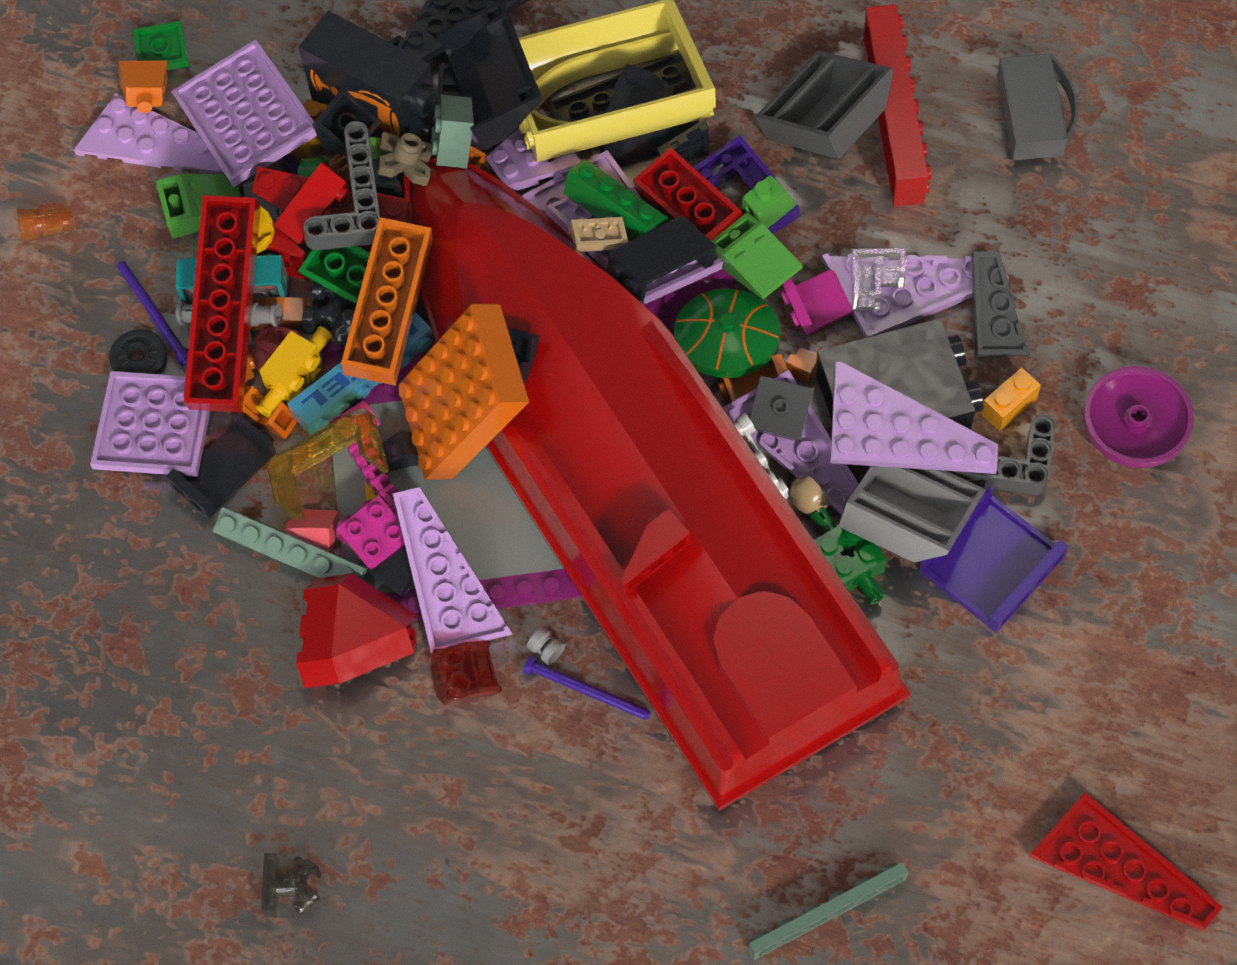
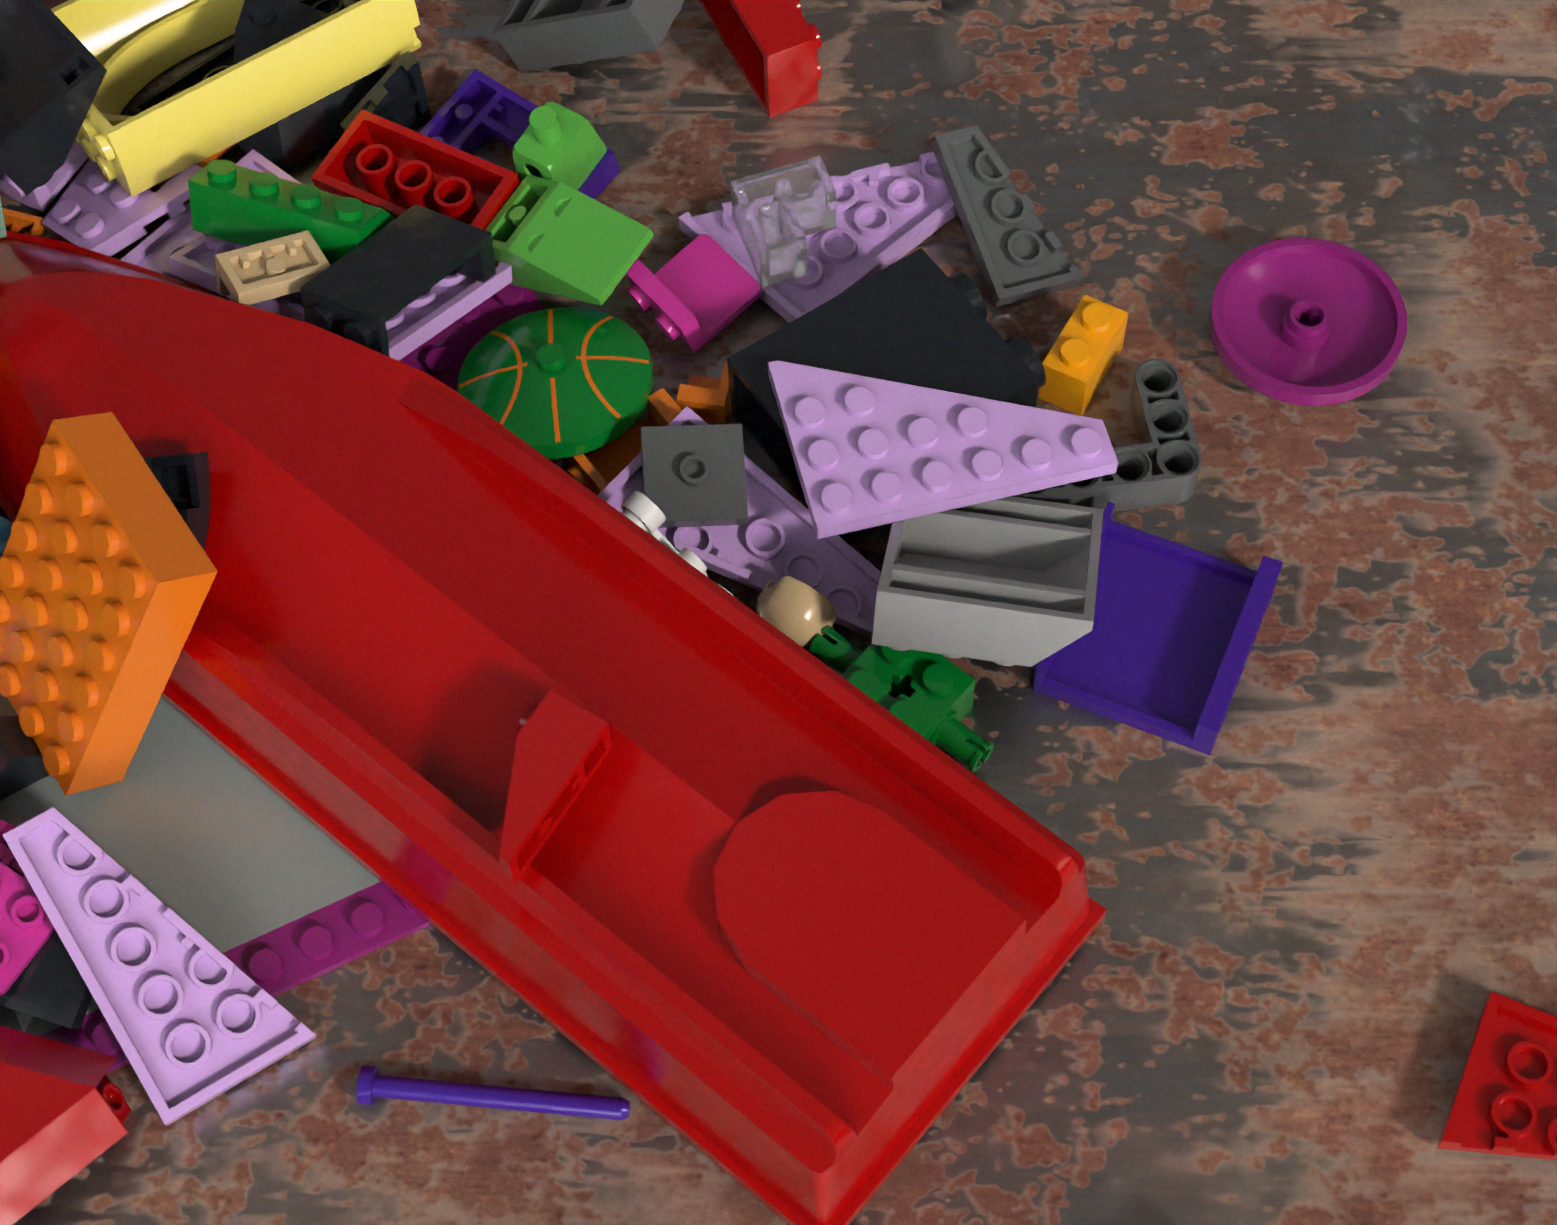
camera: 20 degrees left, 5 degrees down
clear red slope [430,640,502,705] -> none
light grey wheel [527,626,566,665] -> none

